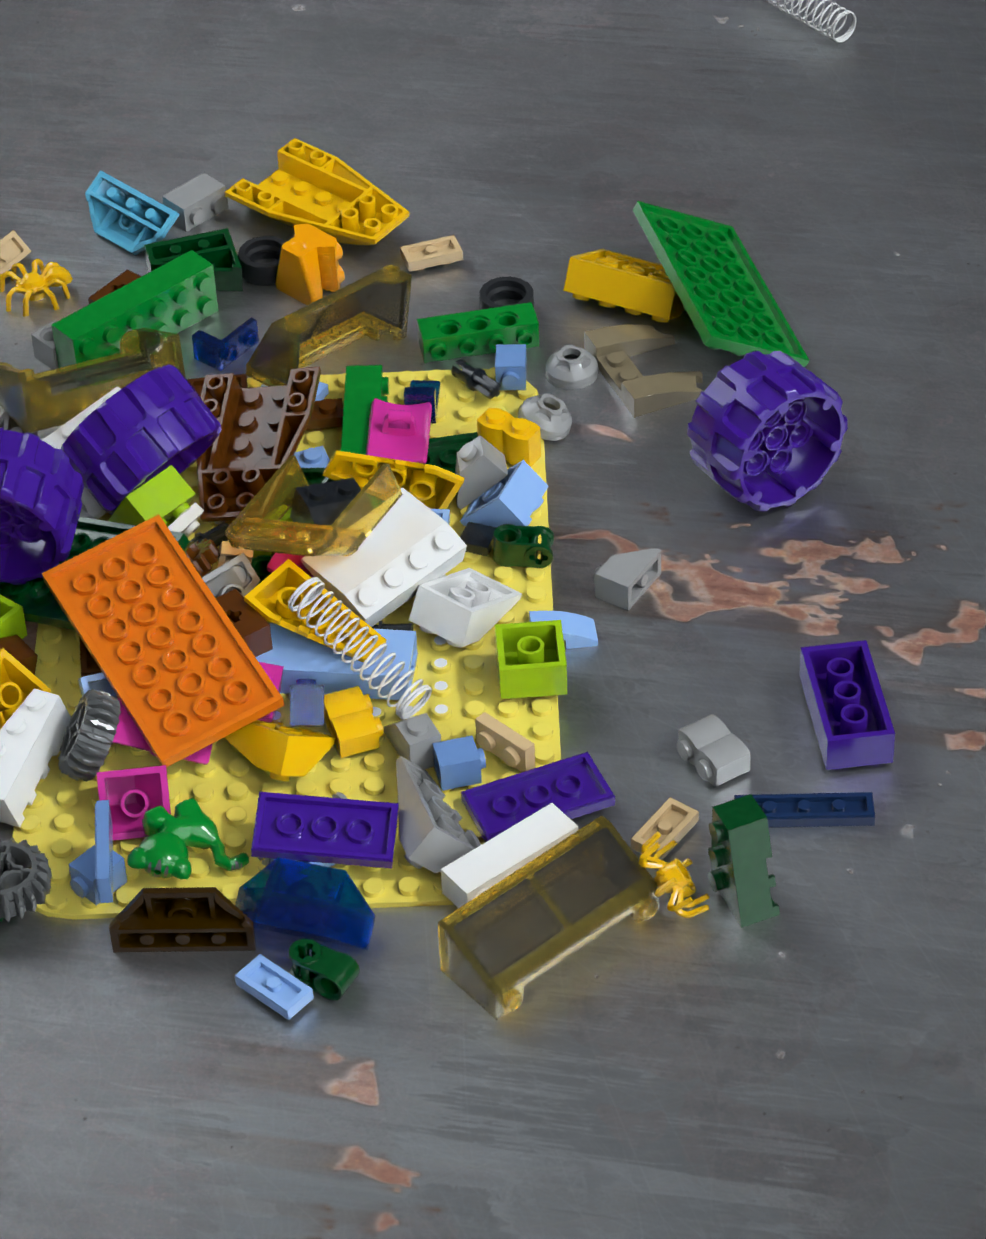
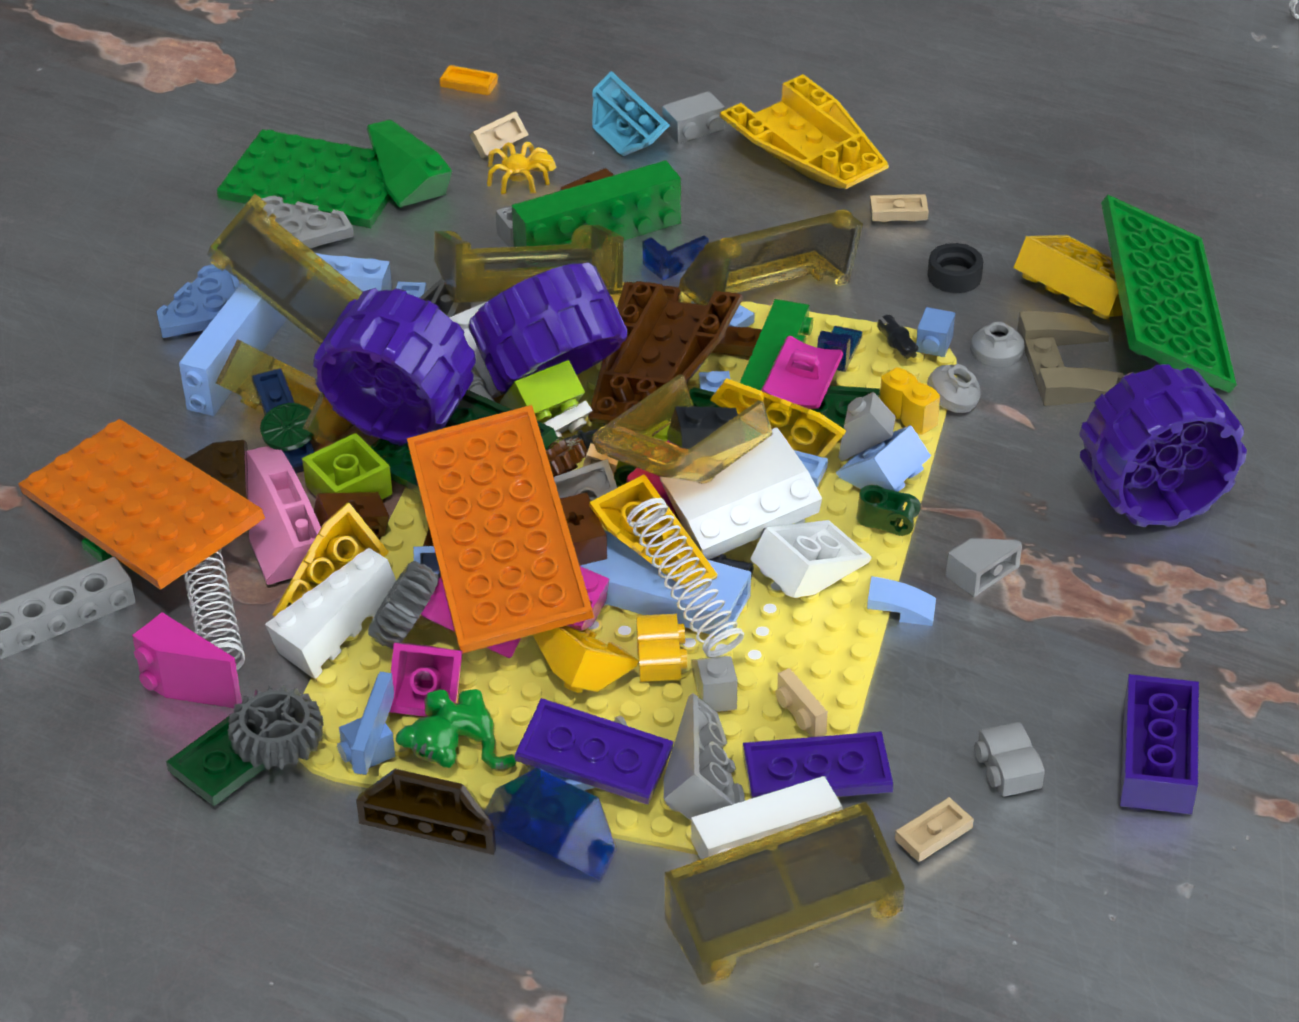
camera: 15 degrees right, 0 degrees up
dark green wedge [144,228,243,292] -> none
light blue plate [235,954,314,1020] -> none
black tyre [238,236,286,285] -> none
light orange piece [275,223,345,308] -> none
clear blue bracket [288,679,324,727] -> none
dark green piece [289,939,360,1001] -> none
green brick [417,302,540,363] -> none
medium blue brick [432,735,486,791] -> none
black tile [460,522,497,556] -> none
lime brick [495,620,567,699] -> none
yellow animal [639,831,710,918] -> none
dark green wedge [708,794,780,928] -> none
dark blue tile [734,792,875,828] -> none

